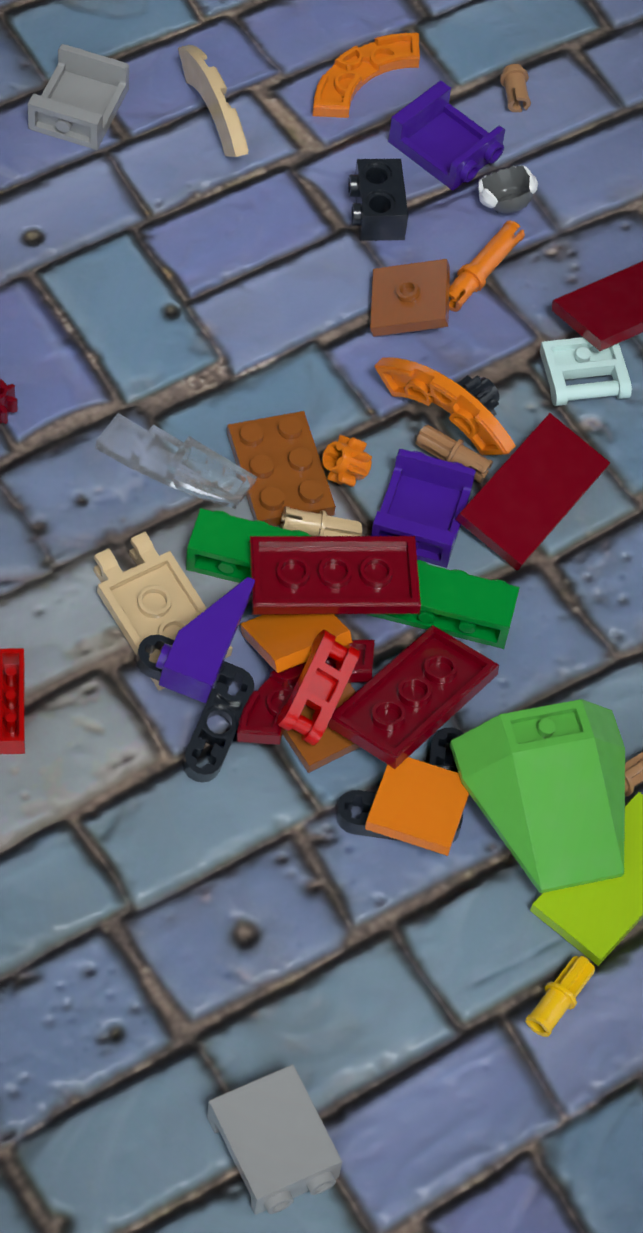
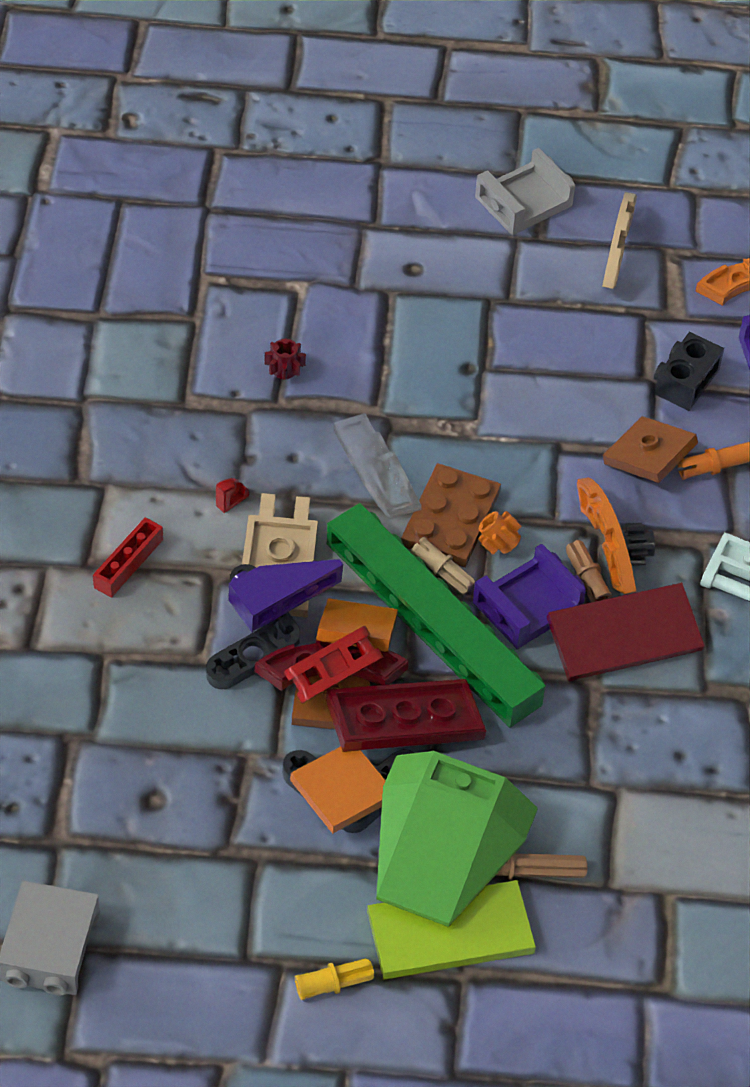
camera: 40 degrees right, 5 degrees down
dark red tile [250,536,421,615] -> none
none -> red tile [216,478,250,513]

